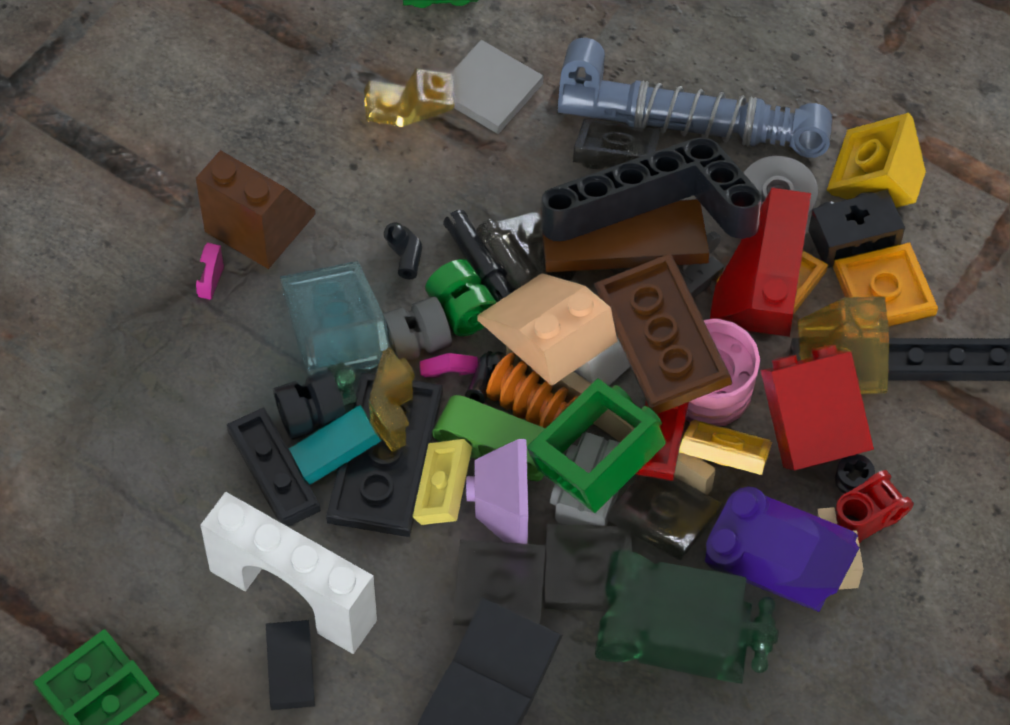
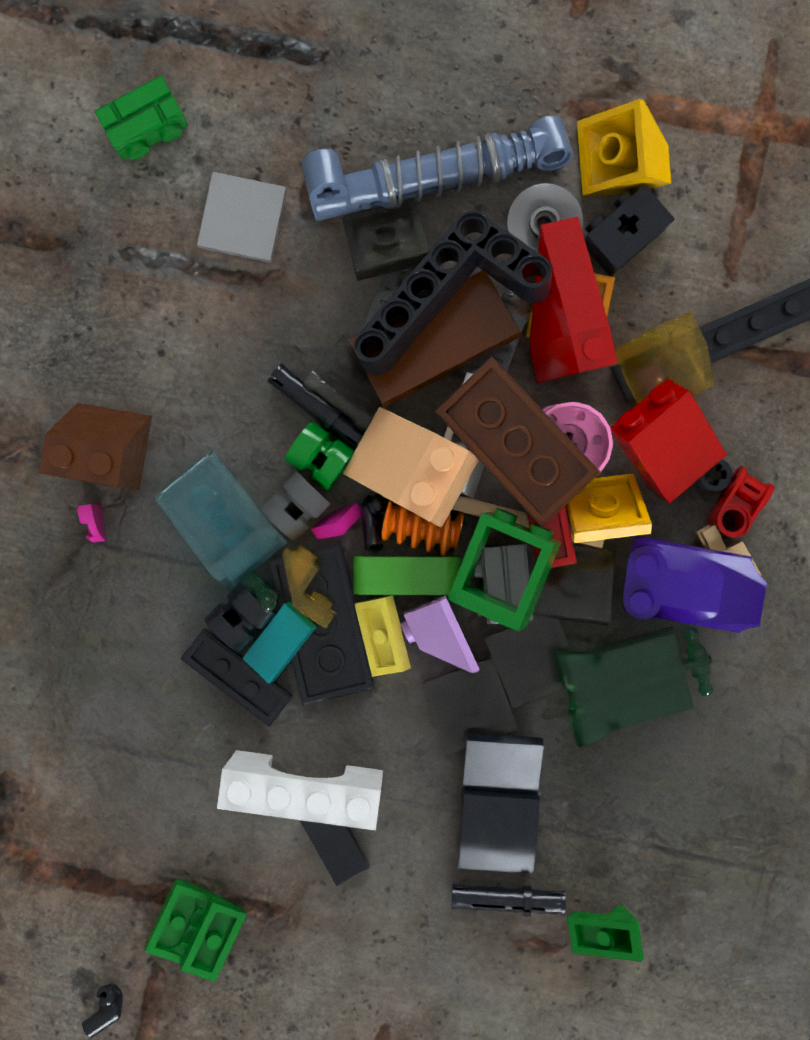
camera: 25 degrees left, 30 degrees up
clear yellow slope [364,68,455,127] -> none
black arm [383,222,422,280] -> none
light orange tile [833,242,938,334] -> none

